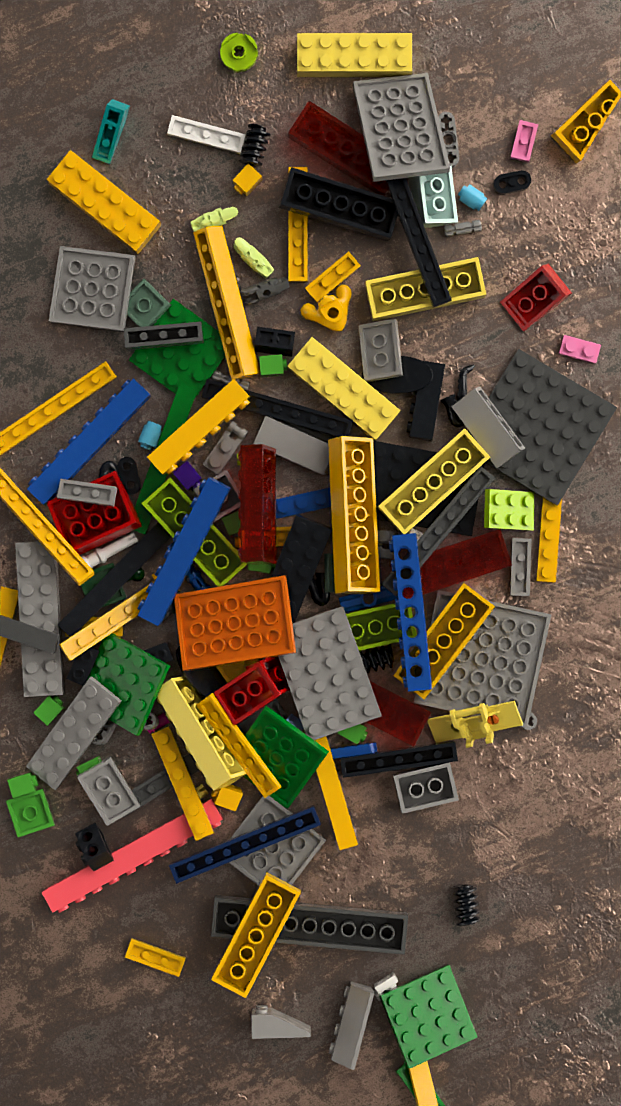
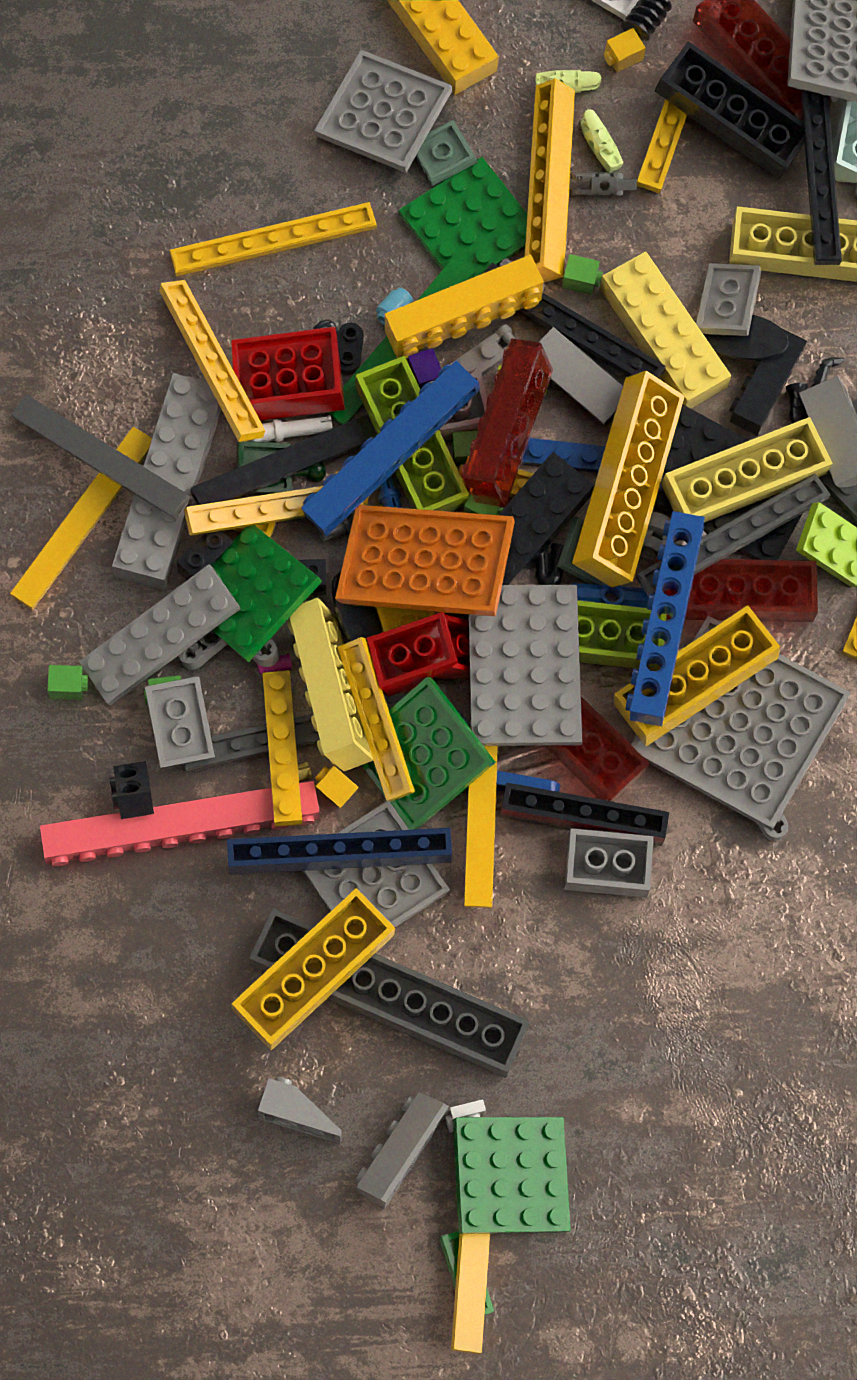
camera: 10 degrees right, 15 degrees down
bright green plate [6,788,55,837] -> none
blue brick [27,378,151,506] -> none
bright green brick [34,695,65,726] -> none
light grey plate [57,479,117,507] -> none
dark grey brick [124,322,204,351] -> none
yellow plate [125,938,186,977] -> none
black hinge [254,326,295,357] -> none
yellow head [300,284,352,331] -> none
yellow plate [305,251,361,303] -> none
bright green brick [337,724,368,745] -> none
black piece [359,644,394,673] -> none
light yellow piece [427,701,523,748] -> none
black piece [453,884,480,926] -> none
light grey plate [510,538,532,596] -> none

